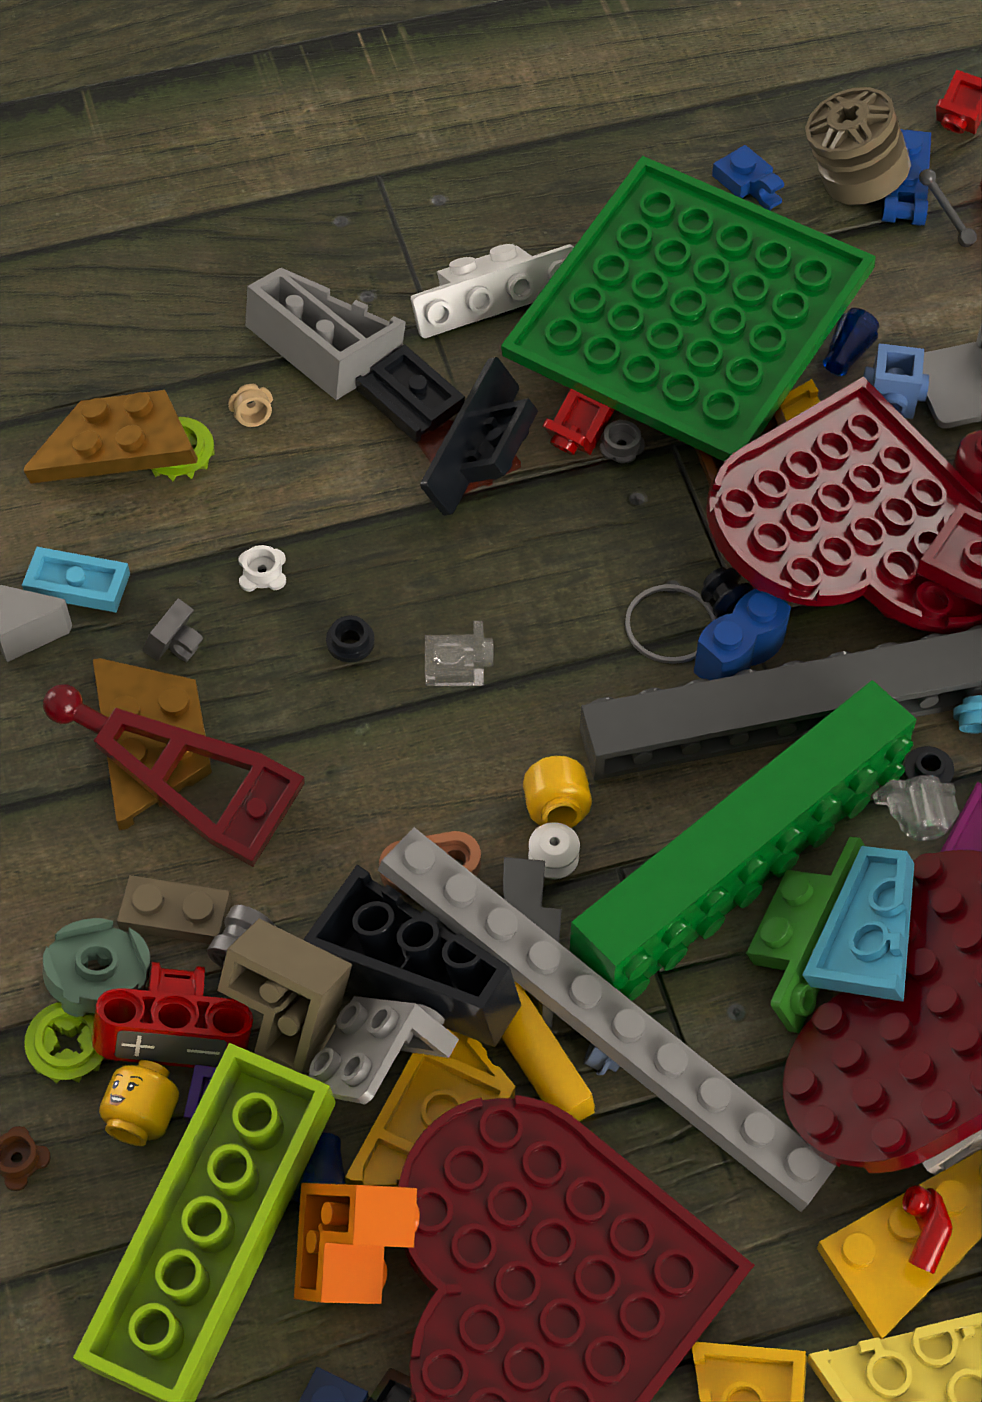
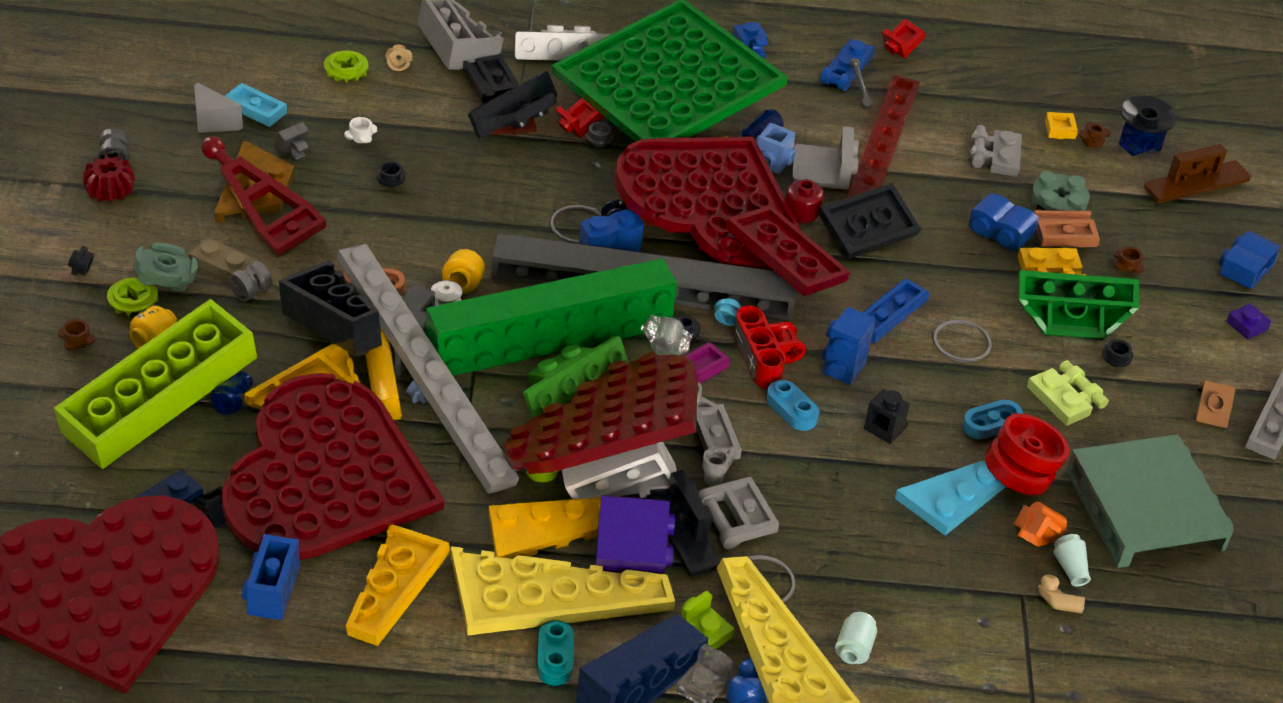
camera: 15 degrees right, 15 degrees down
pearl gold wing [24,390,198,484] -> none
red beam [91,962,253,1068] -> none
dark tan brick [217,918,352,1074] -> none
orange brick [294,1183,420,1304] -> none
light grey bracket [308,996,459,1104] -> none
clear bracket [425,620,493,686] -> none
medium azure wing [802,846,914,1002] -> none
dark tan wheel [805,87,911,205] -> none
red arm [902,1185,953,1274] -> none

